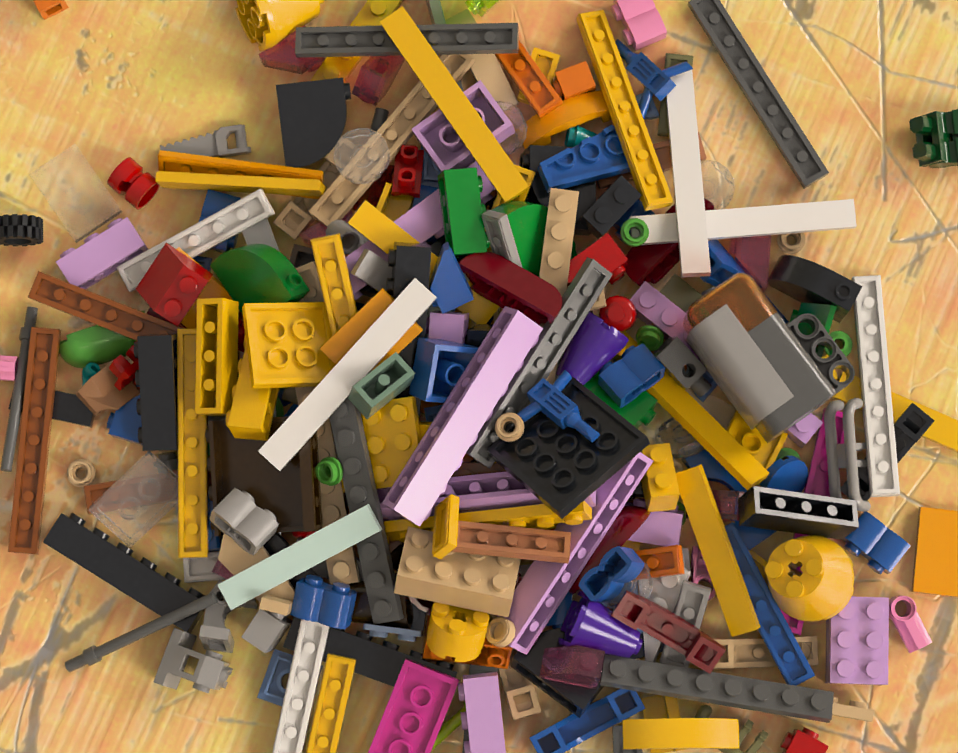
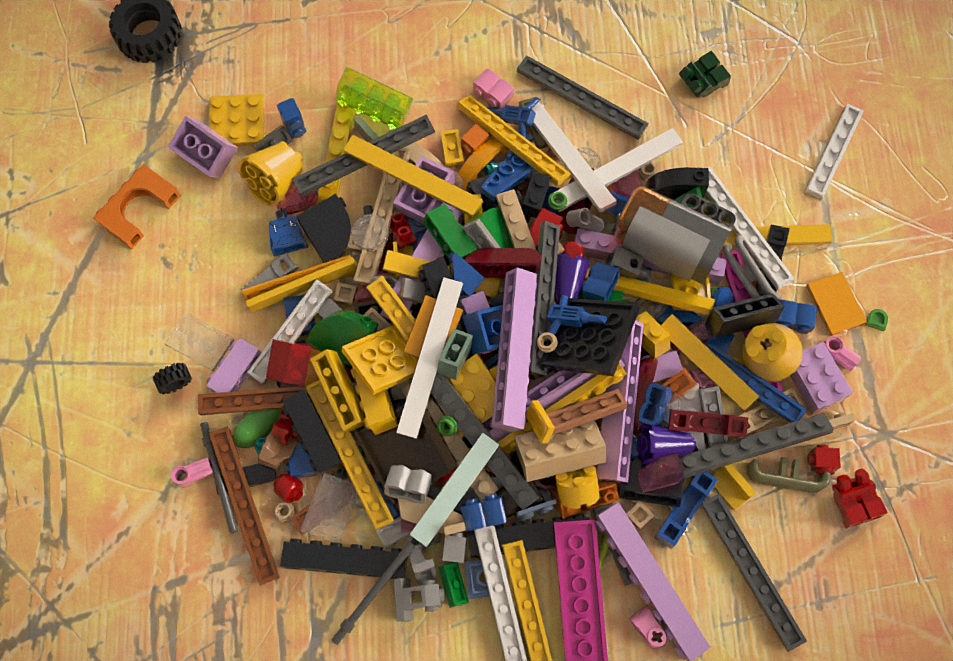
camera: 30 degrees left, 10 degrees down
red wheel [107,157,160,210] -> none
clear pink slope [352,56,405,106] -> none
tan tile [486,617,516,648] -> none
orange tile [495,41,563,119] -> none
yellow slope [622,718,739,750] -> none
bright green plate [636,325,664,351] -> none
none -> blue torso [269,210,308,256]
none -> red head [273,473,304,503]
none -> green plate [438,563,469,608]
none -> light grey piece [566,208,605,233]

